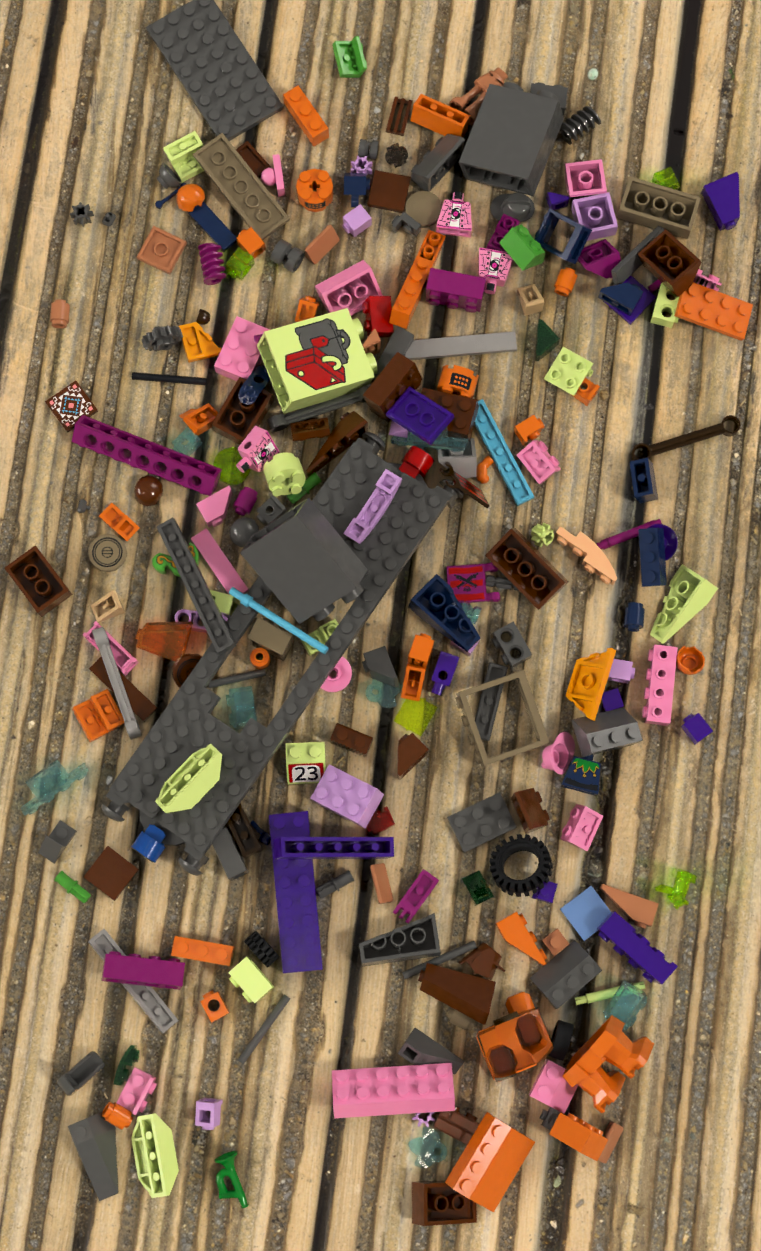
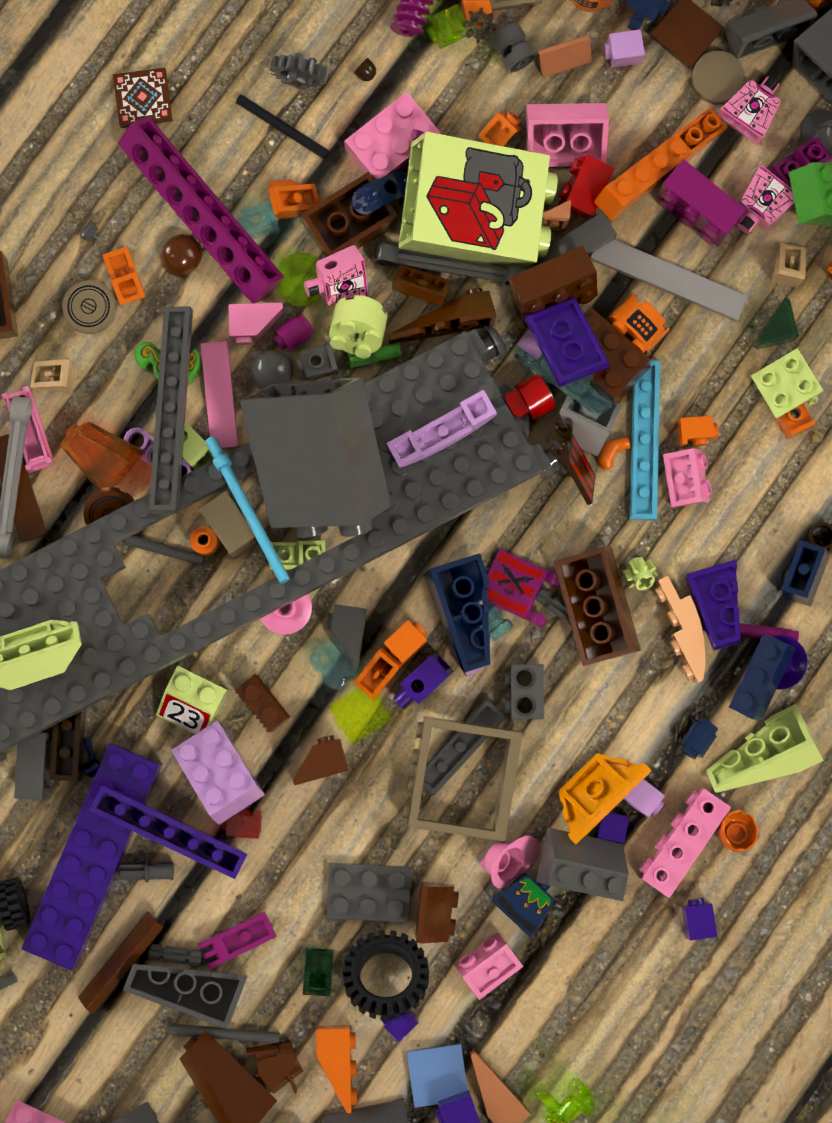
camera: 20 degrees right, 5 degrees up
light orange wing [178,322,222,363] -> none
clear light blue brick [226,686,257,730] -> none
nougat slope [370,863,393,904] -> none
dark grey bracket [392,212,421,237] -> none
nougat plate [541,928,569,956] -> none
none -> reddish brown tile [78,911,163,1014]
none -> dark grey axle [148,944,203,966]
none -> clear smoke gear [463,8,496,44]
none -> dark purple wing [685,559,740,651]

